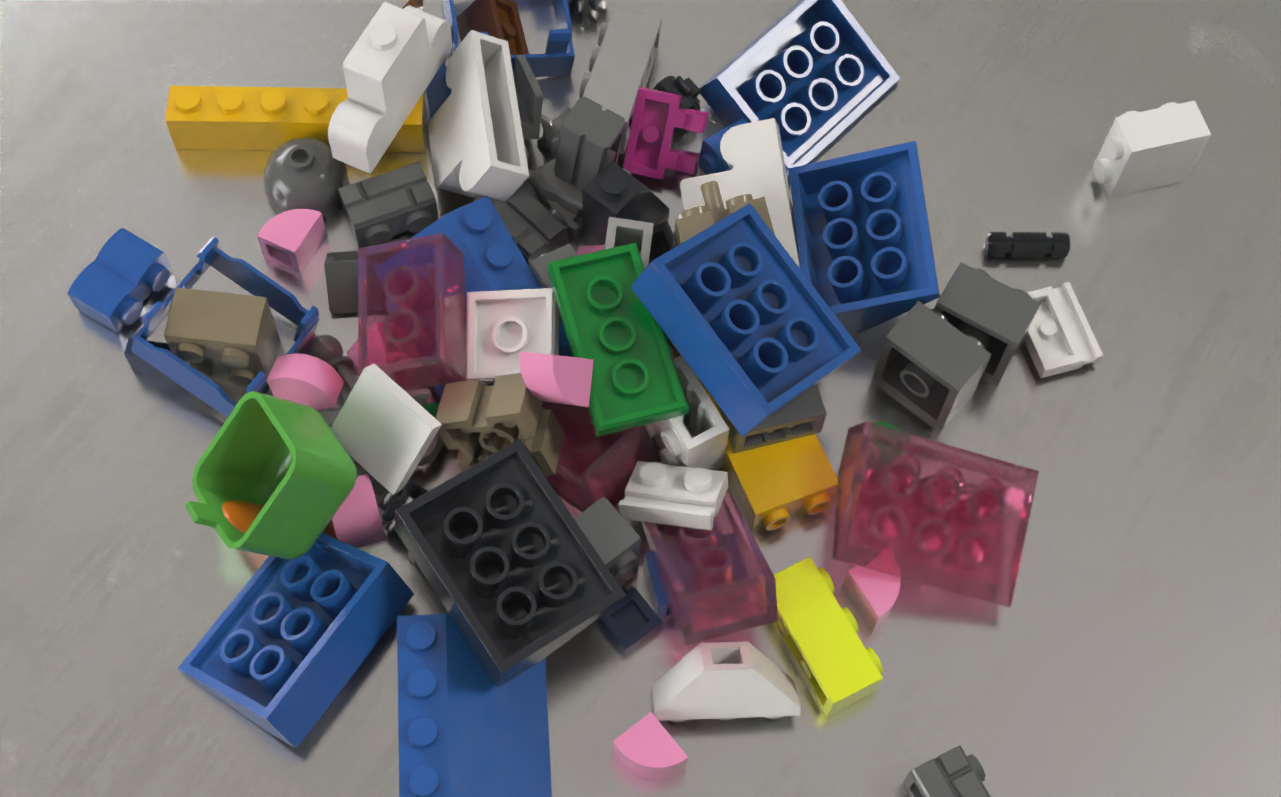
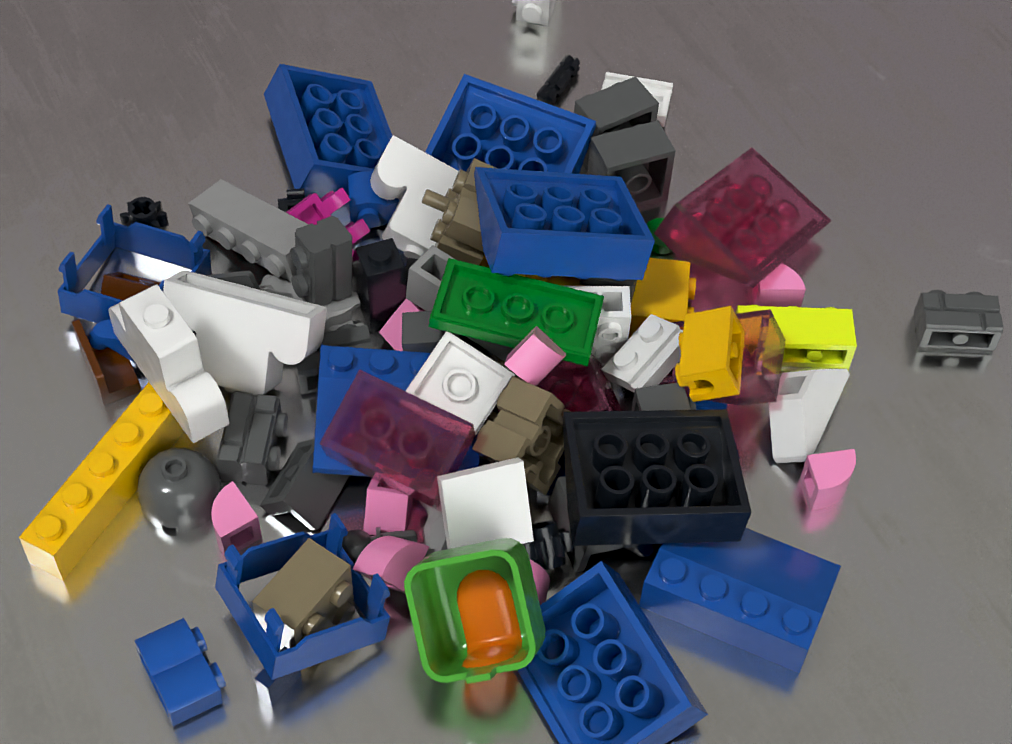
camera: 60 degrees left, 10 degrees down
none -> yellow brick [675,306,745,402]

